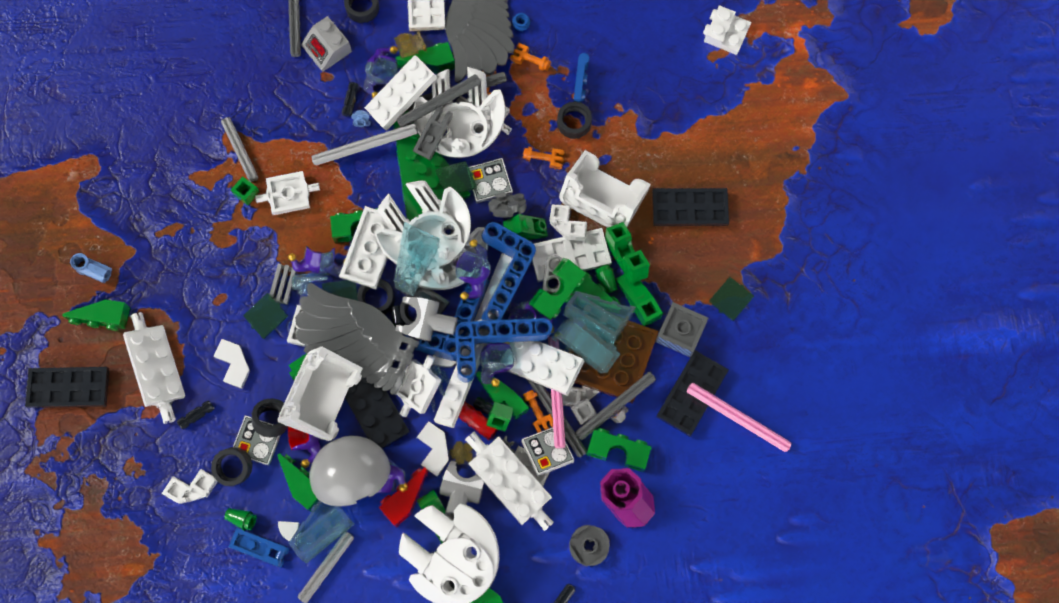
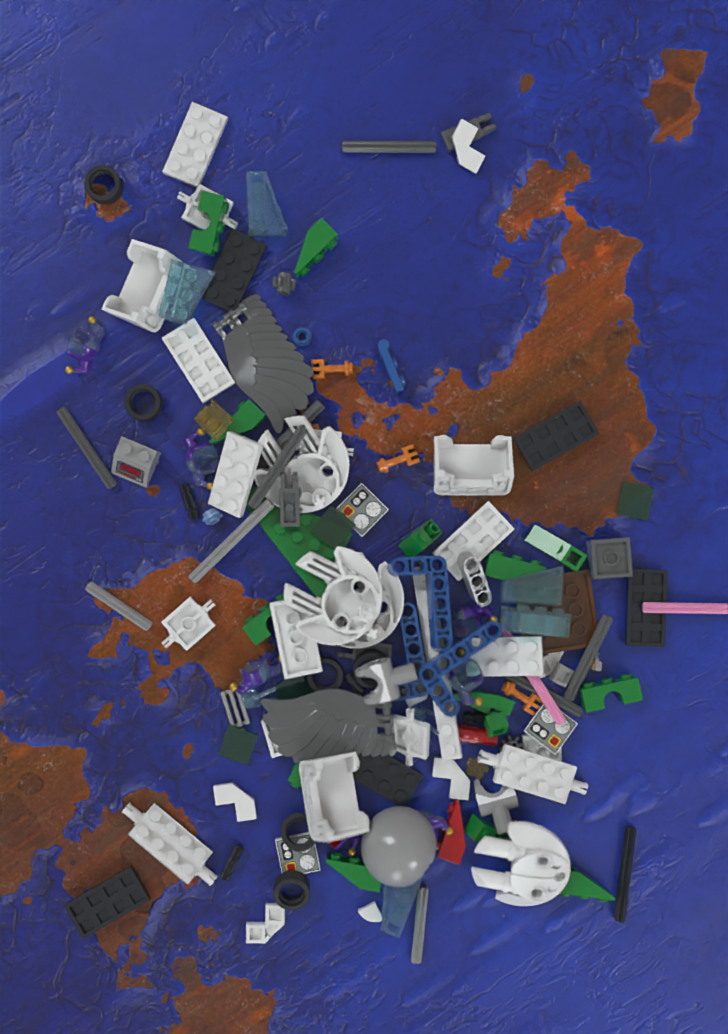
camera: 30 degrees left, 15 degrees up
green slope [62,300,131,331] -> none
medium blue piece [70,253,112,283] -> none
green cone [224,508,257,531] -> none
blue plate [228,528,289,568] -> none
green plate [230,176,260,206] -> none
clear light blue wedge [394,222,440,296] -> none
piece [456,239,491,300] -> none
dark grey plate [488,193,527,218] -> none
green arch [529,258,586,320] -> none
white tile [550,205,587,241] -> none
black tyre [557,101,592,139] -> none
dark grey plate [569,525,610,566] -> none
green cone [595,264,618,294] -> none
magenta brick [600,468,655,528] -> none
green arch [605,222,650,284] -> none
white plate [703,5,751,55] -> none

